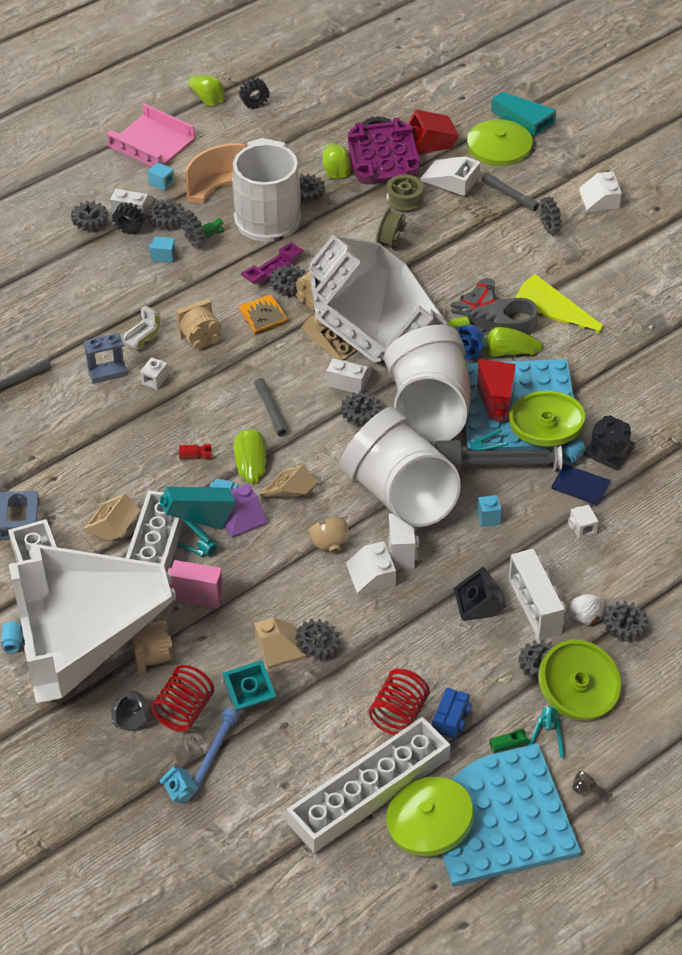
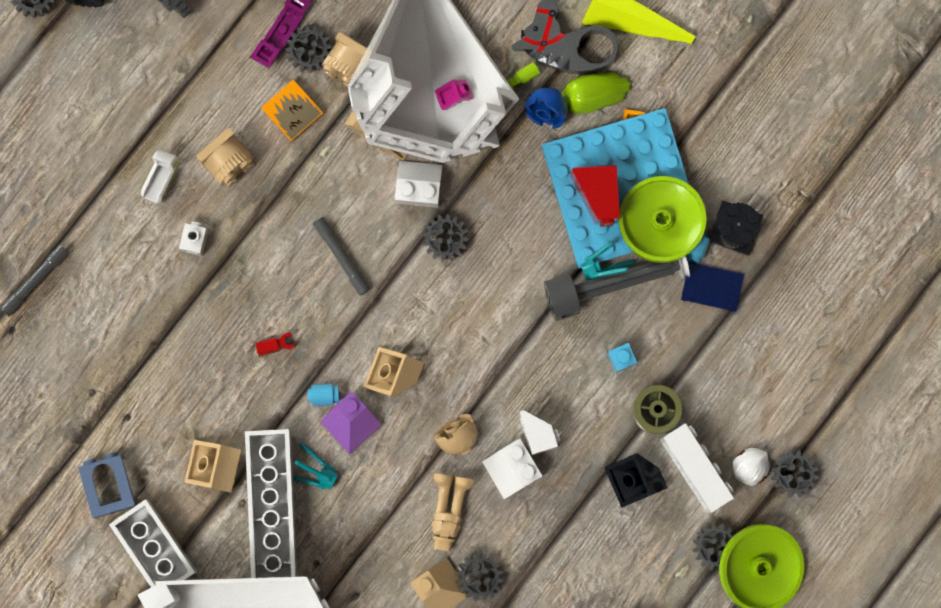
camera: 15 degrees left, 35 degrees up
sand blue panel [84,333,128,384] -> none
medium azure brick [149,237,176,263] -> none
teal slope [160,487,236,529] -> none
bright pink brick [168,560,224,609] -> none
lime hair [233,429,267,485] -> none
white cylinder [339,407,461,527] -> none
white cylinder [384,325,471,444] -> none
white brick [568,505,598,539] -> none
none -> tan piece [432,473,475,552]
none -> dark pink bracket [435,80,473,110]
none -> olive wheel [633,385,682,434]

